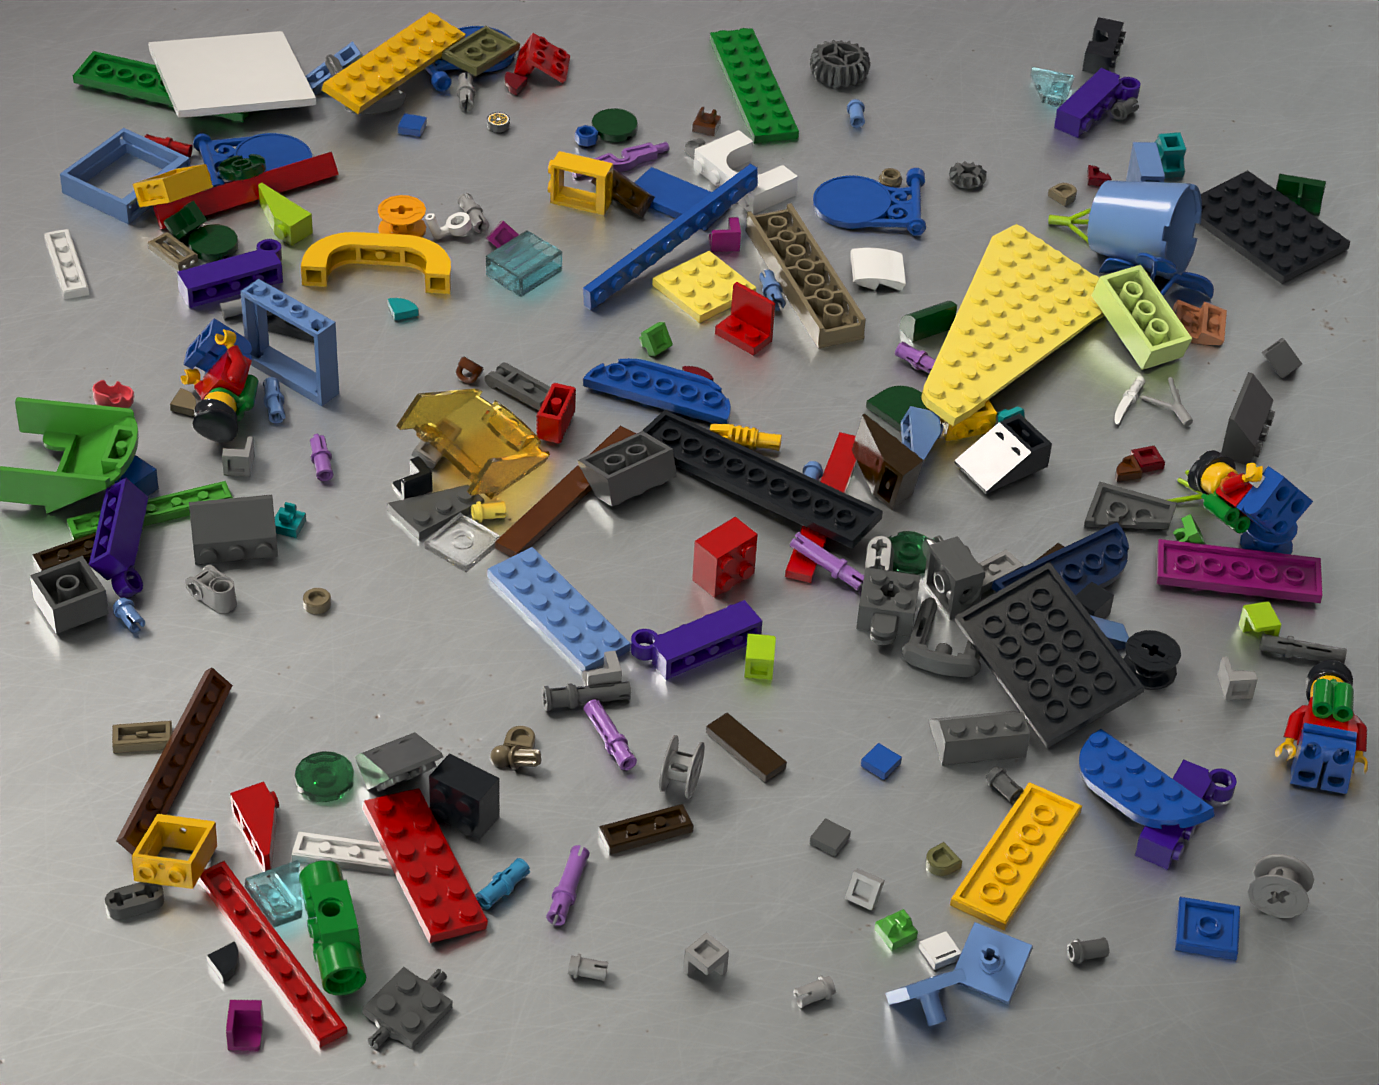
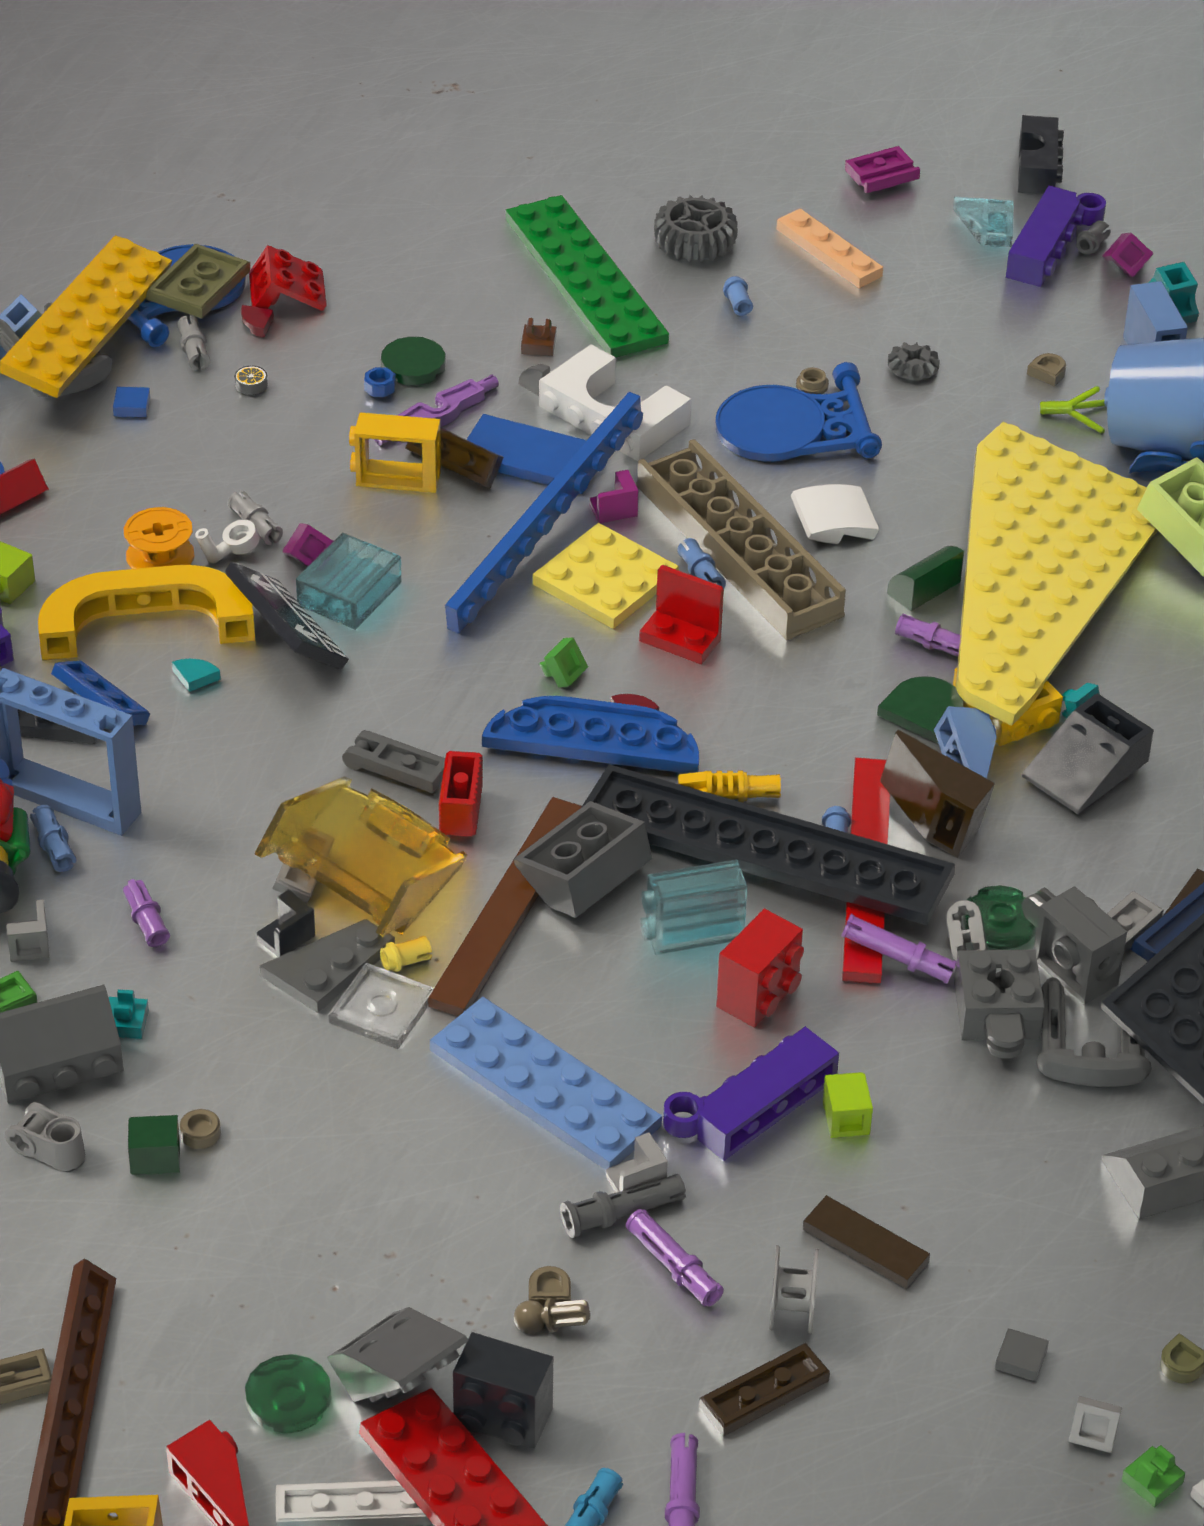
camera: 10 degrees left, 0 degrees up
reddish brown tile [456,356,484,384] -> none
blue tile [861,743,902,780] -> none
dark red tile [1087,165,1112,186] -> none
none -> blue tile [51,660,151,726]
none -> dark green panel [128,1115,180,1175]
none -> black tile [225,561,349,669]
none -> clear light blue brick [641,860,748,955]
none -> light nougat plate [776,208,883,288]
none -> magenta plate [845,146,920,194]
none -> magenta panel [1102,232,1154,277]

